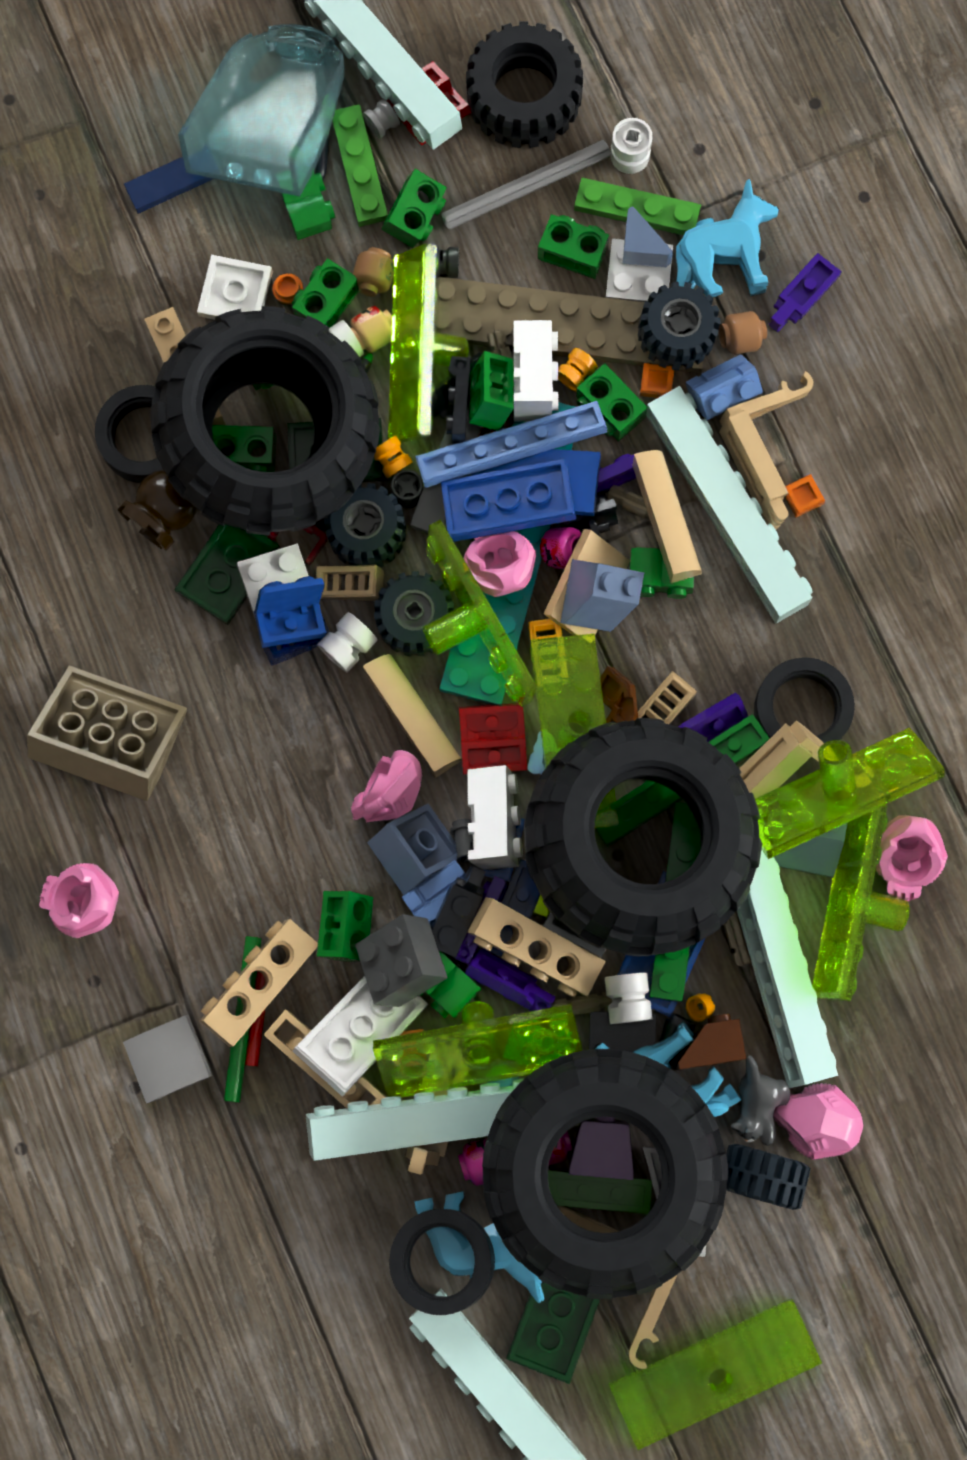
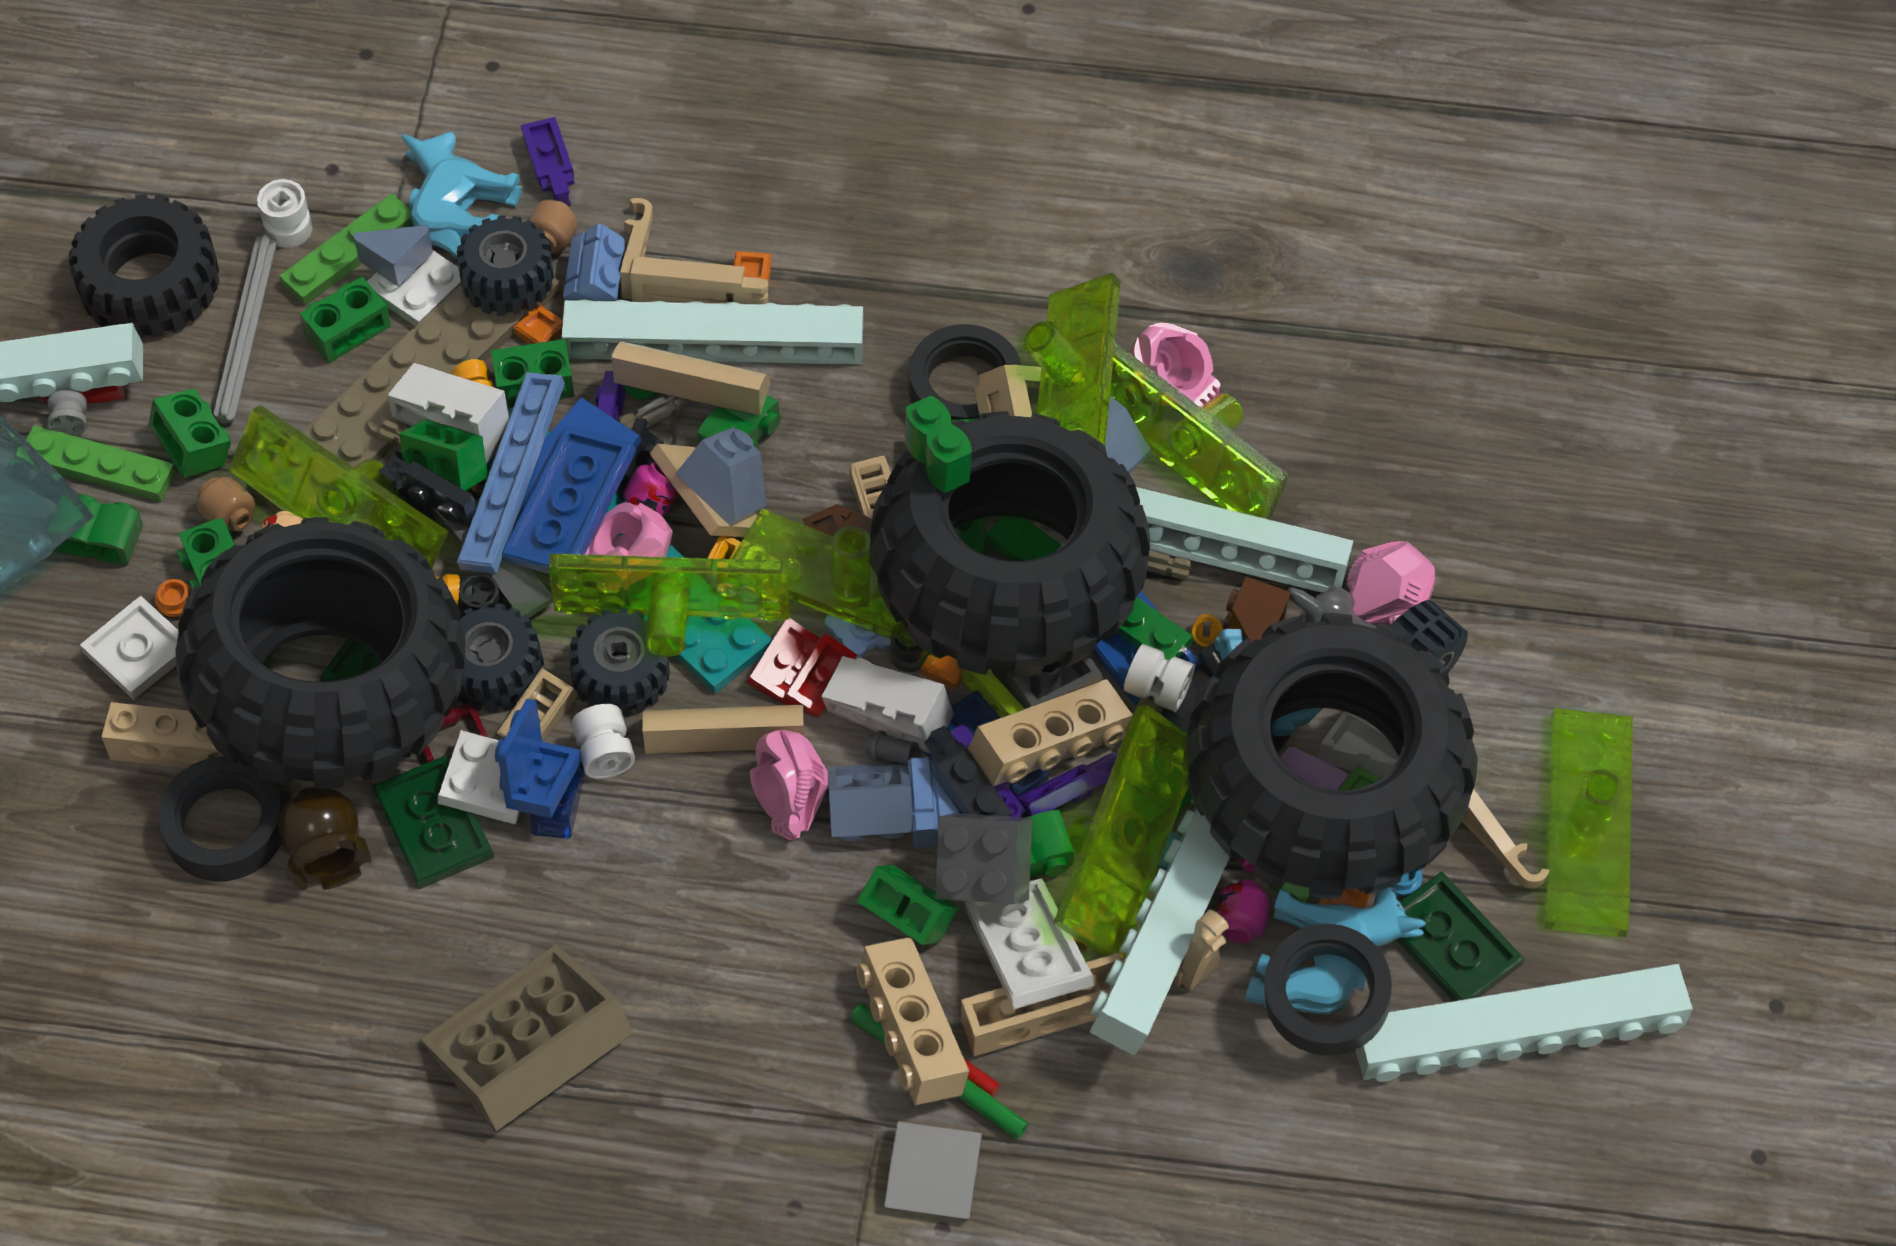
camera: 65 degrees left, 20 degrees down
bright pink helmet [39,863,119,938] -> none
none -> green brick [905,396,972,493]

